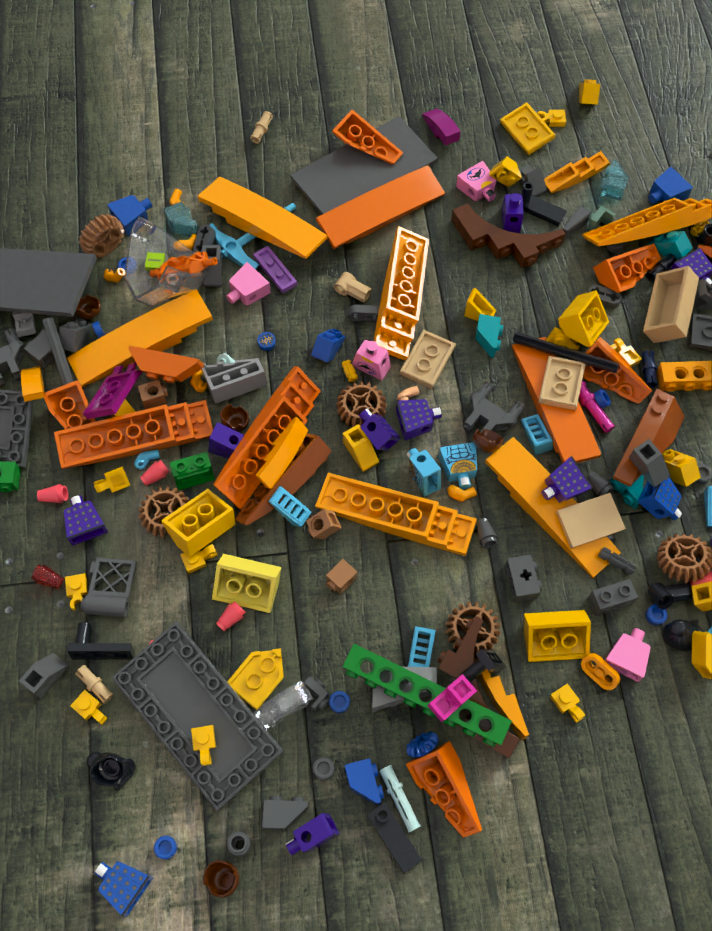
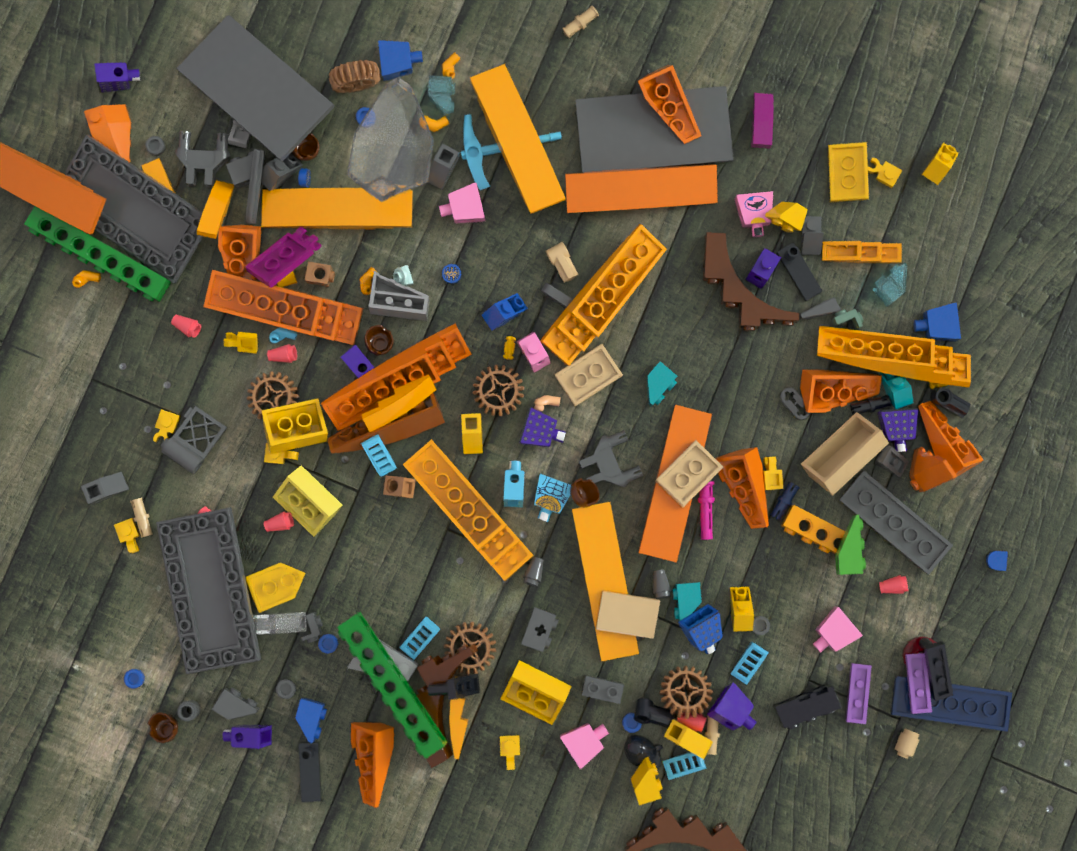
camera: 30 degrees right, 20 degrees up
clear red cone [31,564,64,589] -> none
dark purple torso [64,496,108,546] -> none
black piece [67,622,134,660] -> none
black hair [86,752,136,791] -> none
blue torso [95,861,153,917] -> none
light orange arm [103,268,126,283] -> none
orange wedge [128,345,204,383] -> none
lime tile [145,252,165,271] -> none
orange plate [150,251,218,282] -> none
green window [169,452,215,491] -> none
yellow plate [191,725,216,766] -> none
dark grey beam [193,224,215,253] -> none
medium lavender plate [253,246,297,294] -> none
medium nougat brick [326,559,357,595] -> none
dark purple torso [359,409,401,451] -> none
light aqua pin [379,765,421,833] -> none
blue gear [406,731,439,757] -> none
dark pink slope [427,674,477,722] -> none
light orange arm [447,485,477,502] -> none
yellow slope [464,288,496,321] -> none
black axle [513,332,619,373] -> none
medium azure slope [521,414,553,455] -> none
dark purple torso [541,456,593,503] -> none
yellow plate [545,327,580,351] -> none
yellow slope [558,290,609,347] -> none
light orange plate [581,653,620,690] -> none
blue tile [594,389,611,408] -> none
dark grey axle [598,547,636,575] -> none
dark orange wedge [612,389,685,487] -> none
dark grey slope [629,439,670,488] -> none

